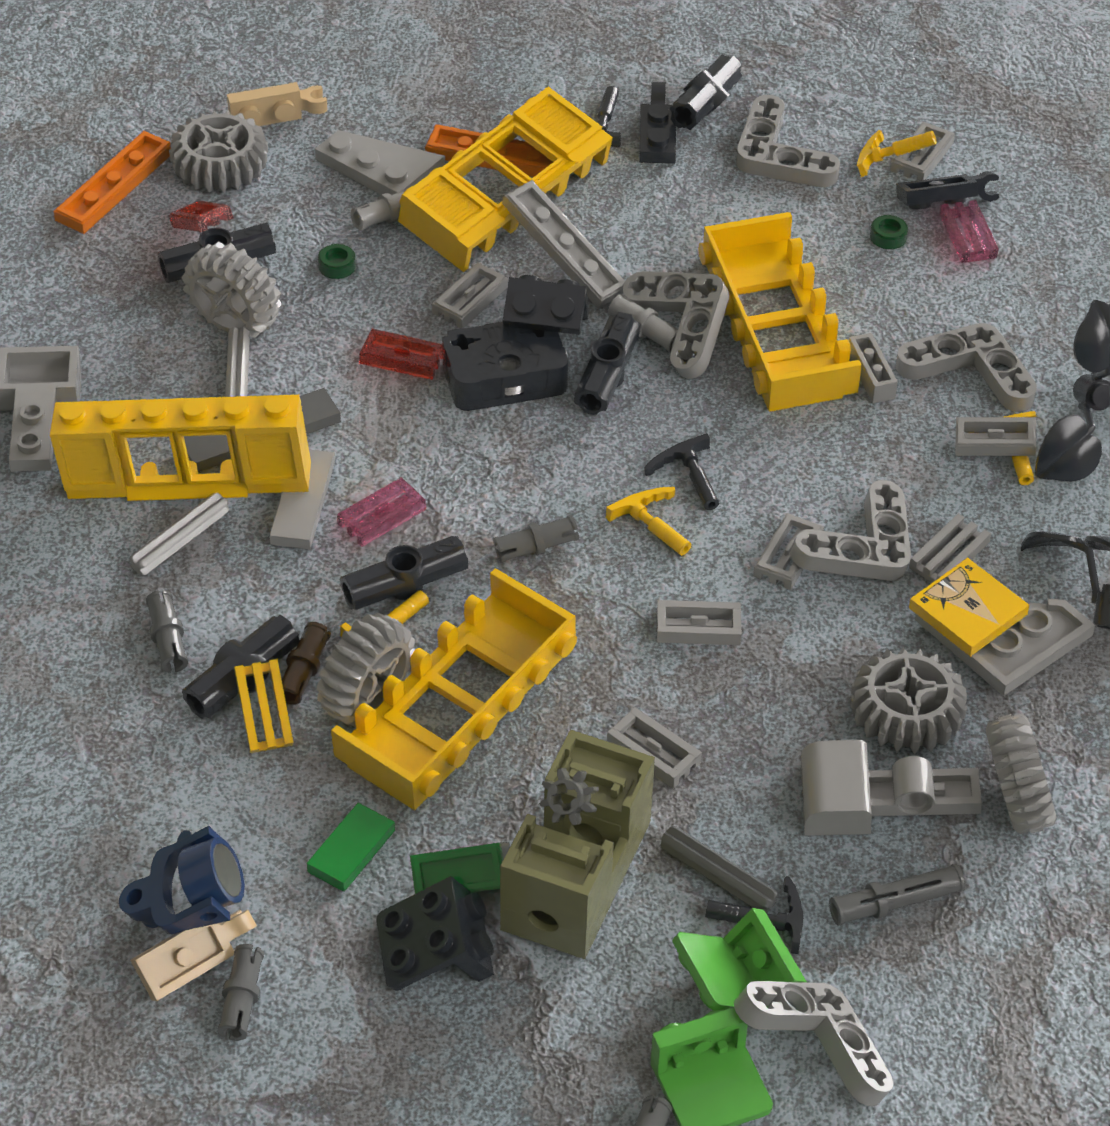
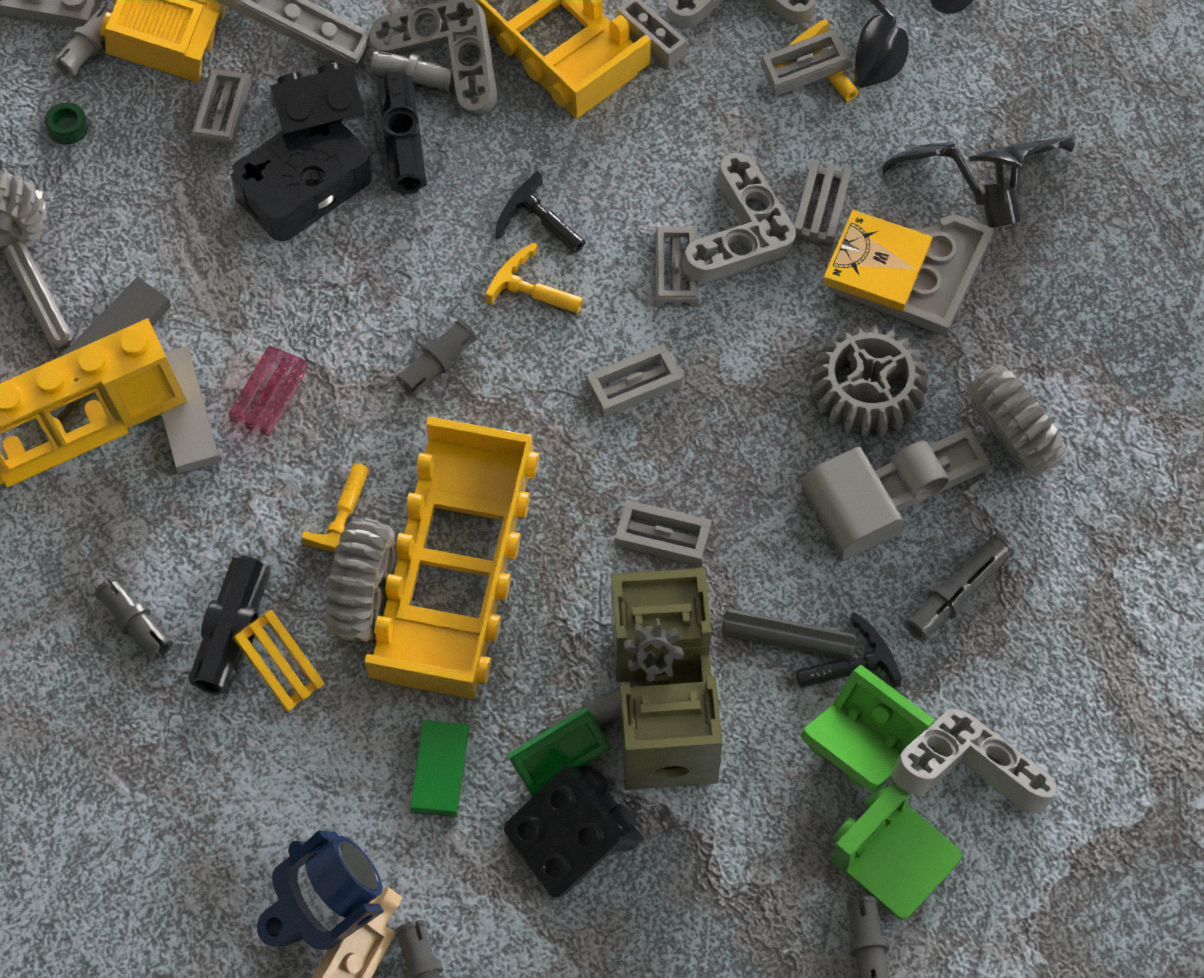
camera: 25 degrees left, 15 degrees up
light grey axle [129,493,229,576] -> none
dark brown pin [281,622,331,705] -> none
black piece [340,536,468,610] -> none
clear red tile [359,329,443,380] -> none

